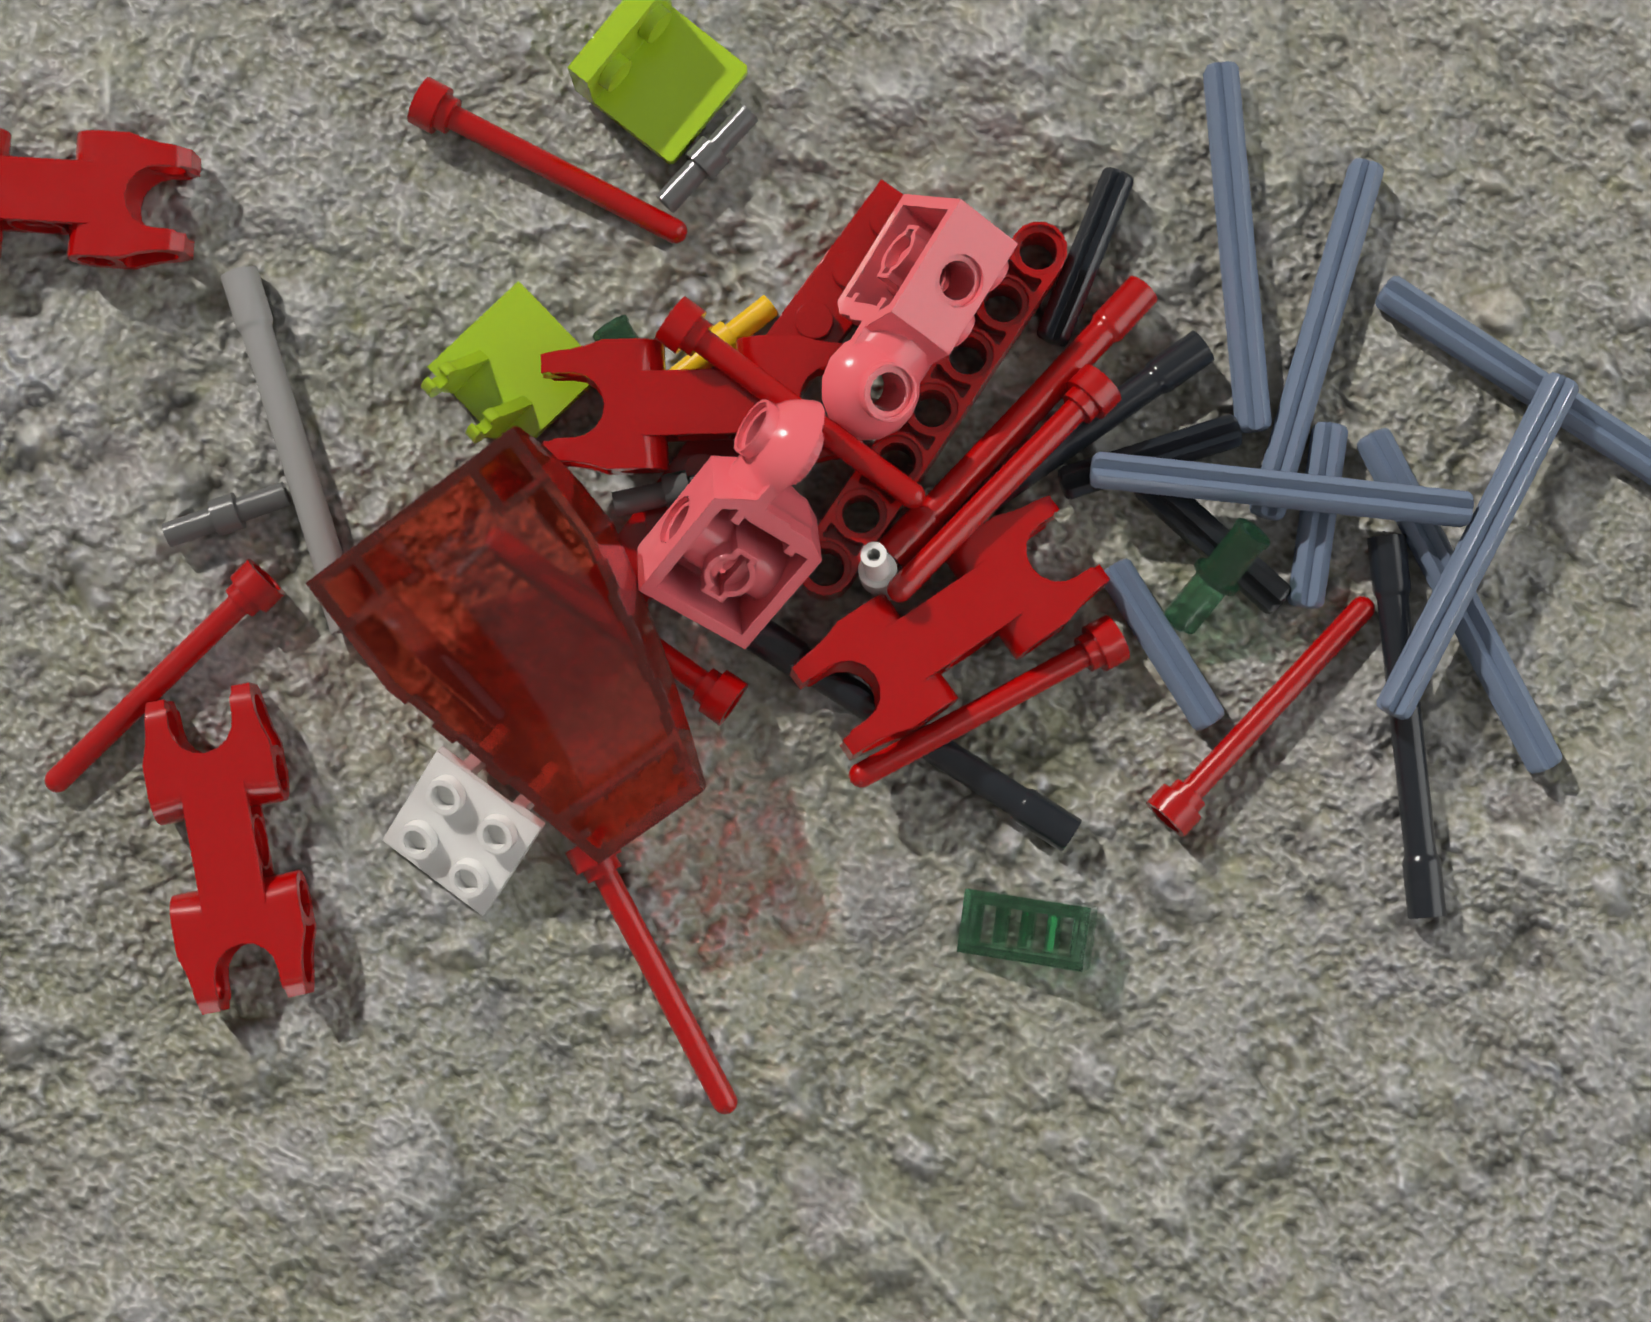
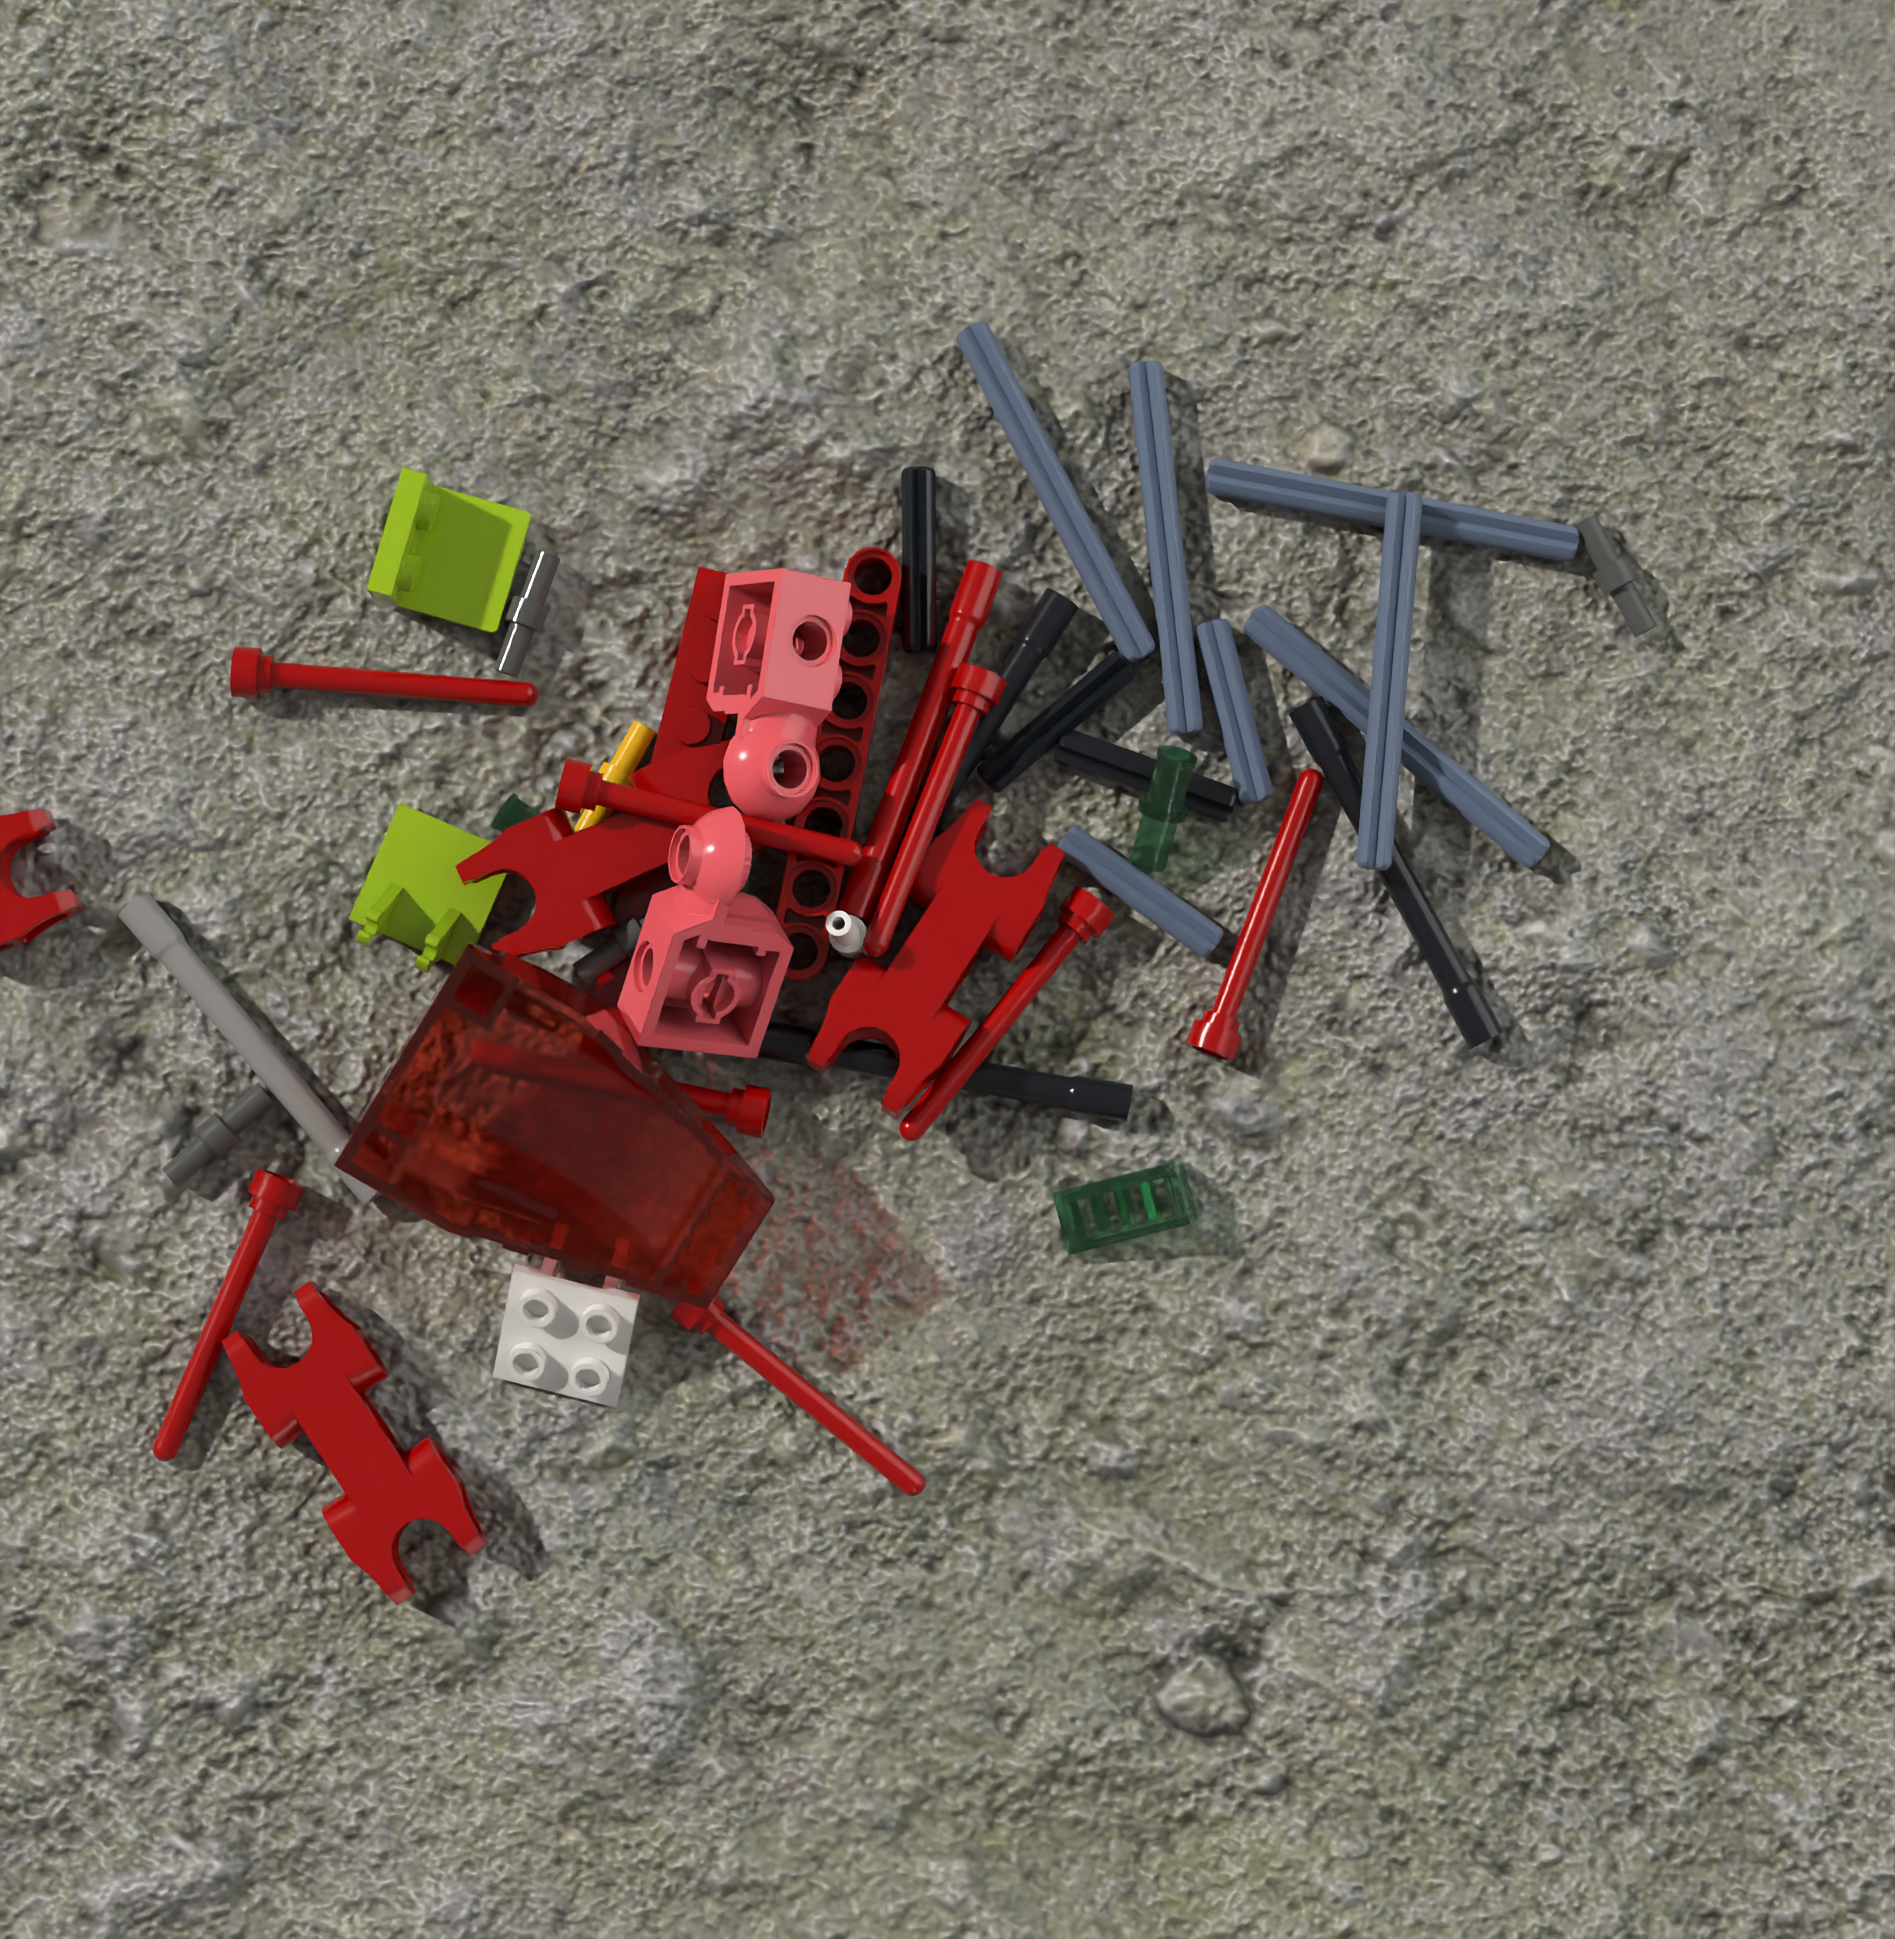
camera: 25 degrees left, 0 degrees up
sand blue axle [1090,451,1474,528] -> none

